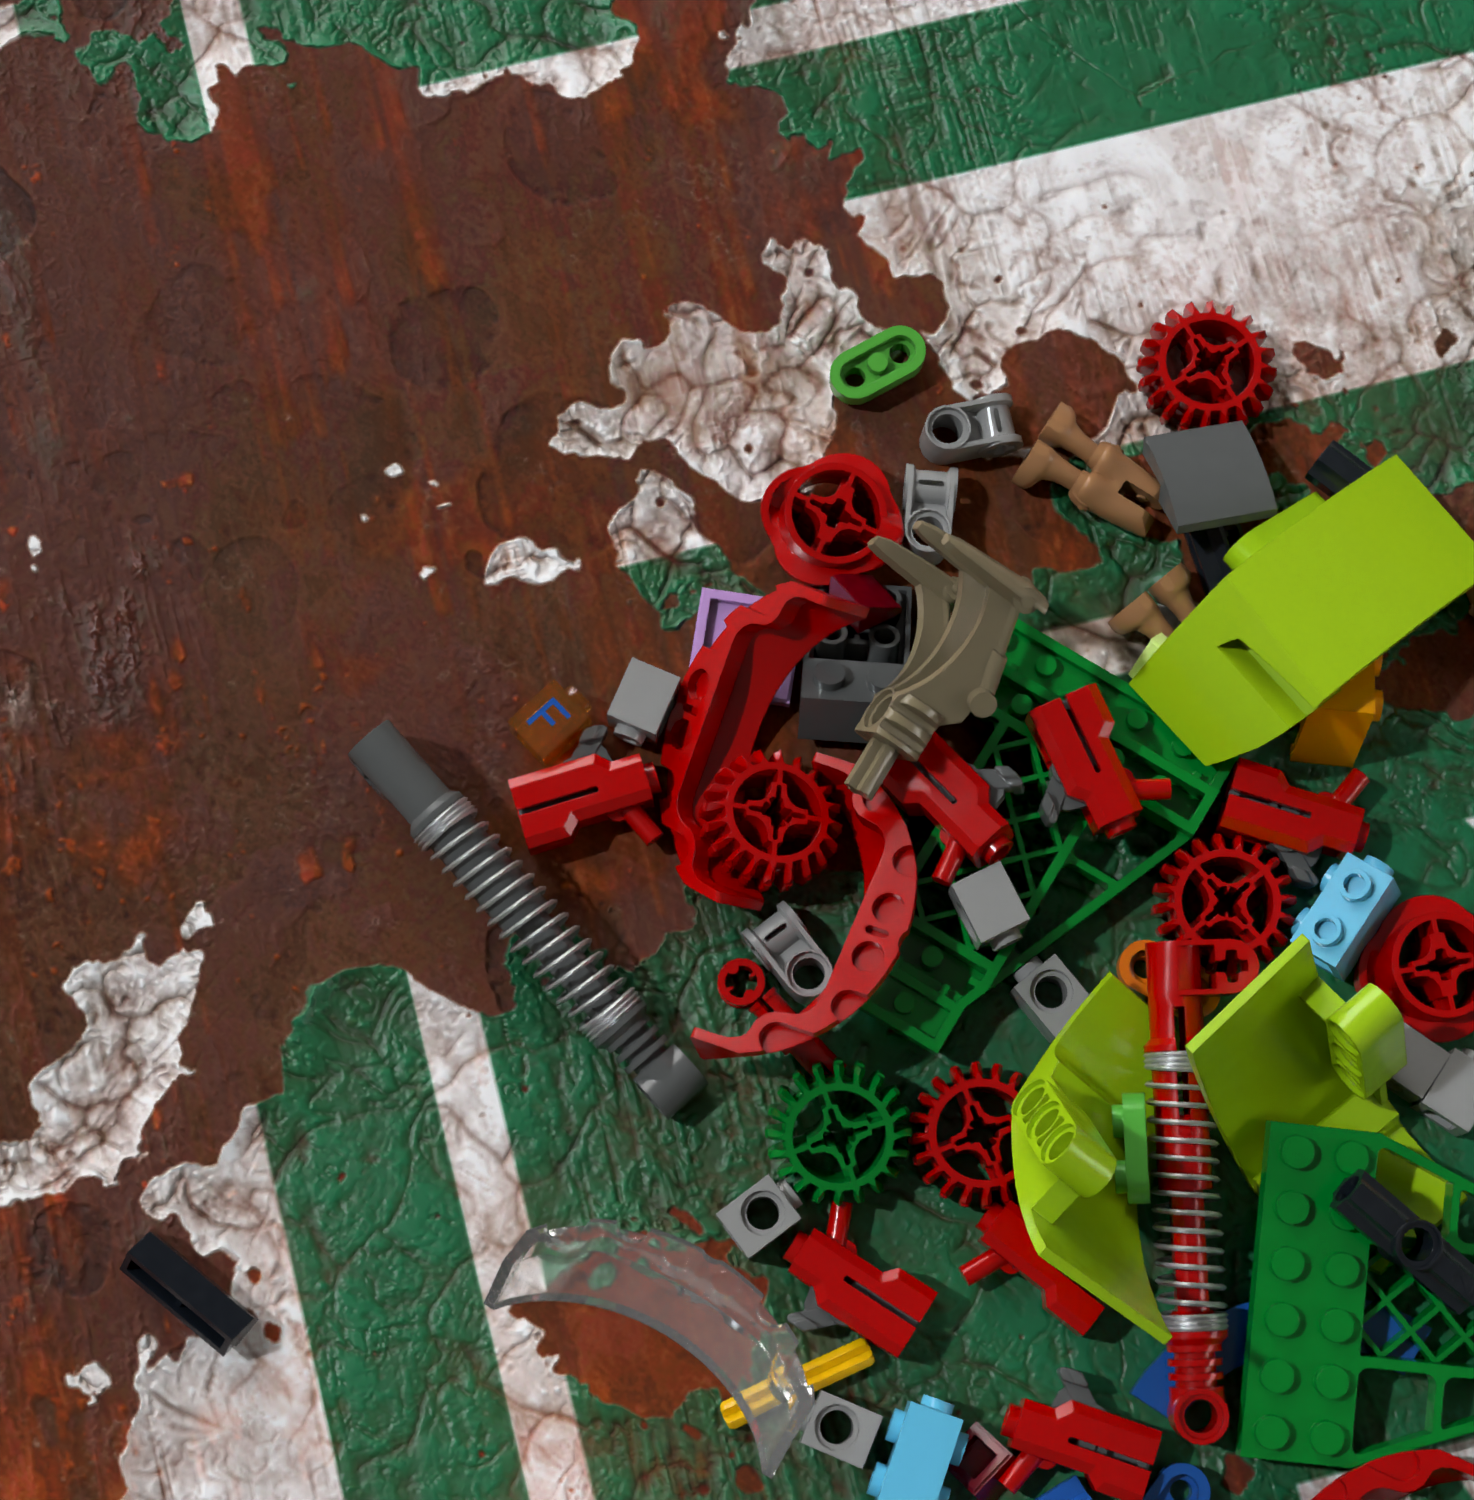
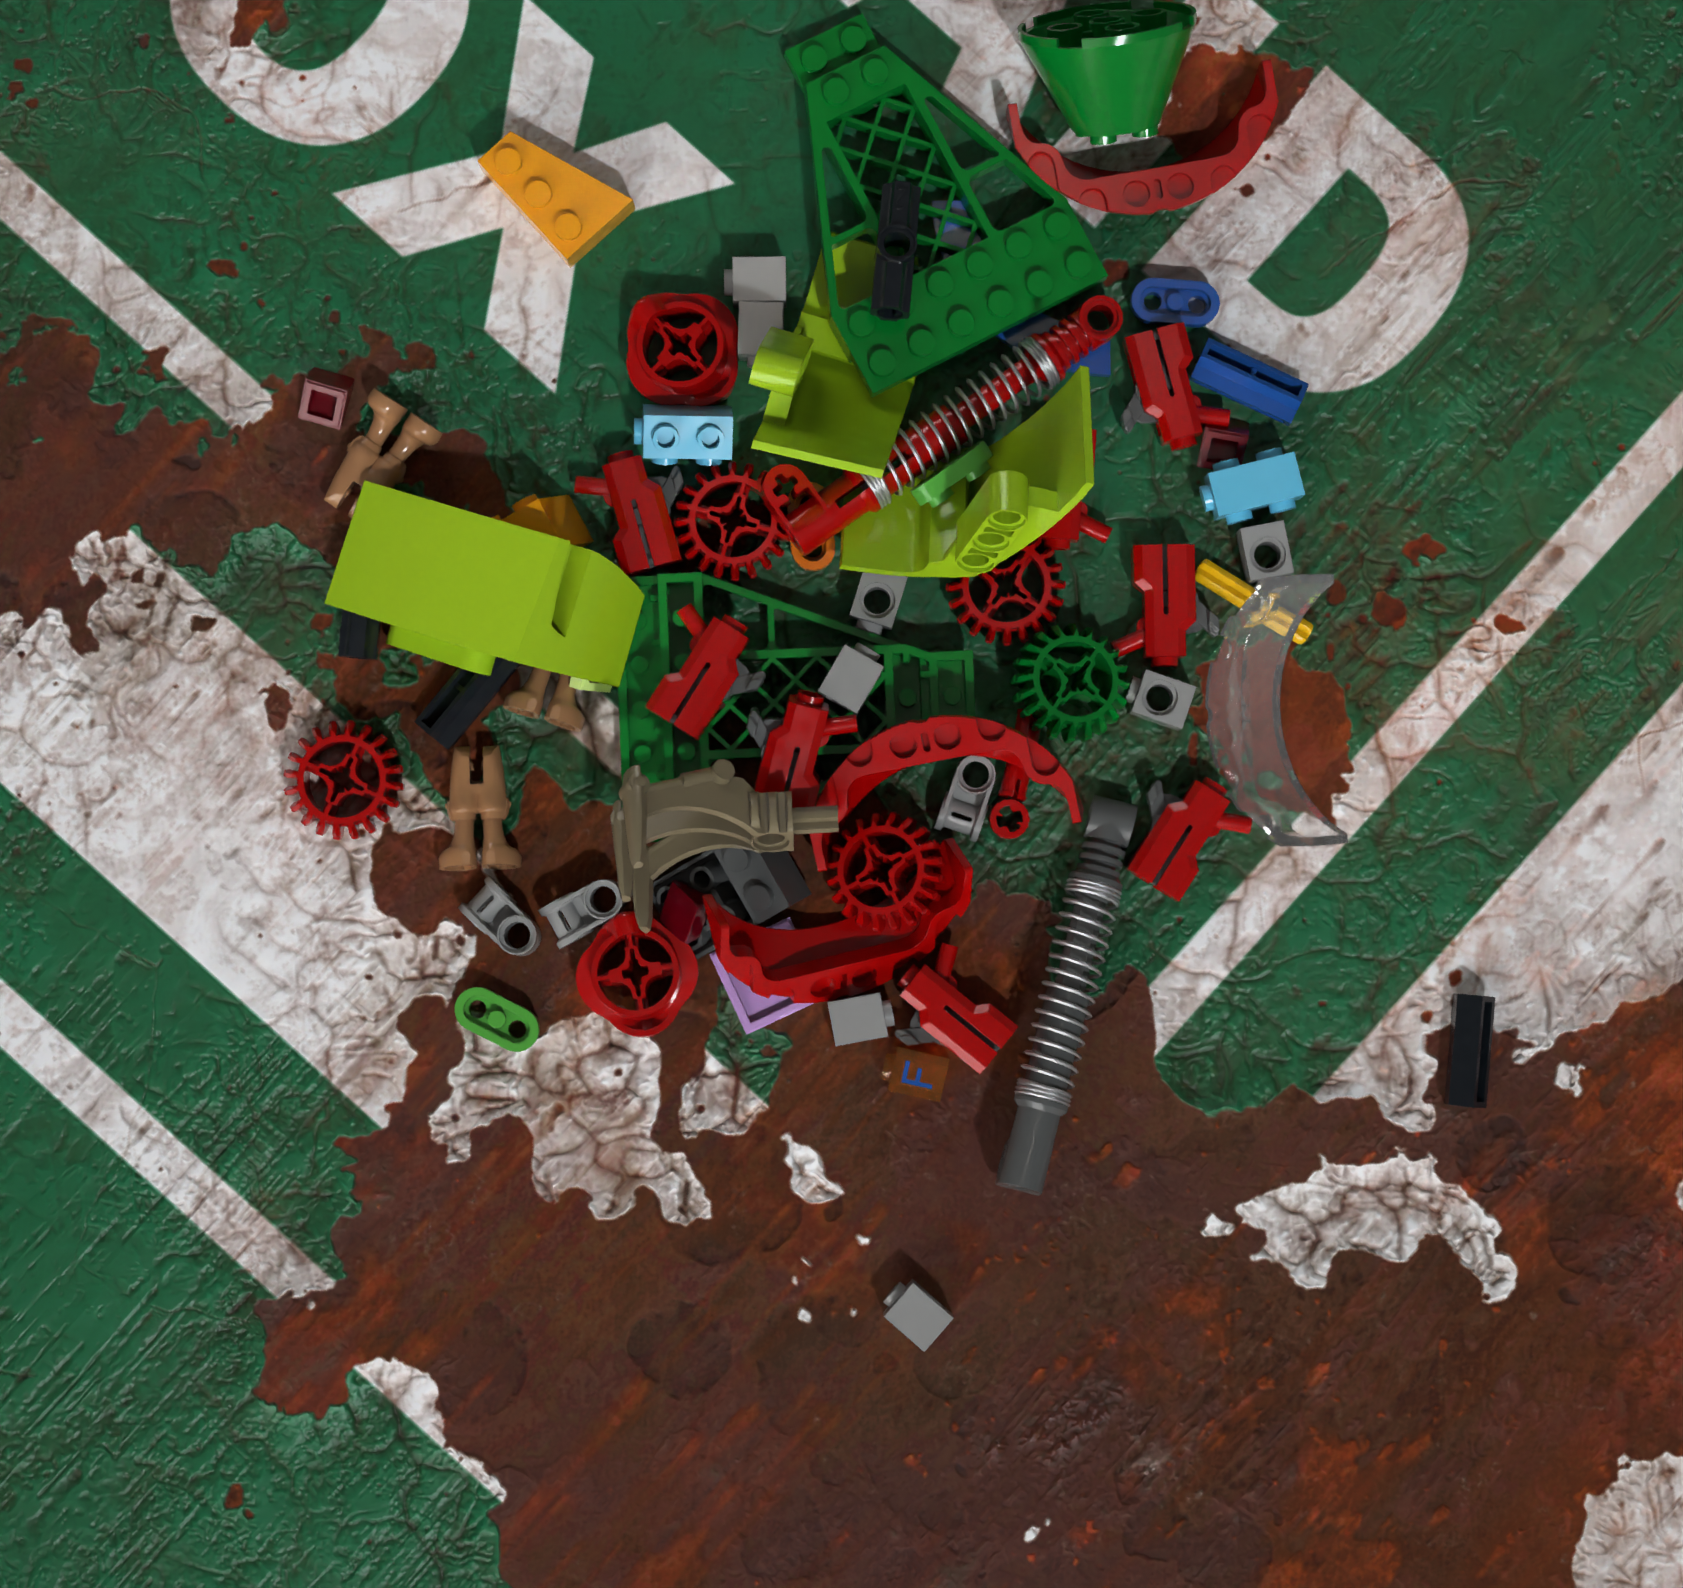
camera: 125 degrees left, 10 degrees up
dark grey slope [1142,420,1278,534] -> none
none -> light grey brick [883,1279,954,1352]
none -> red piece [1125,777,1252,902]

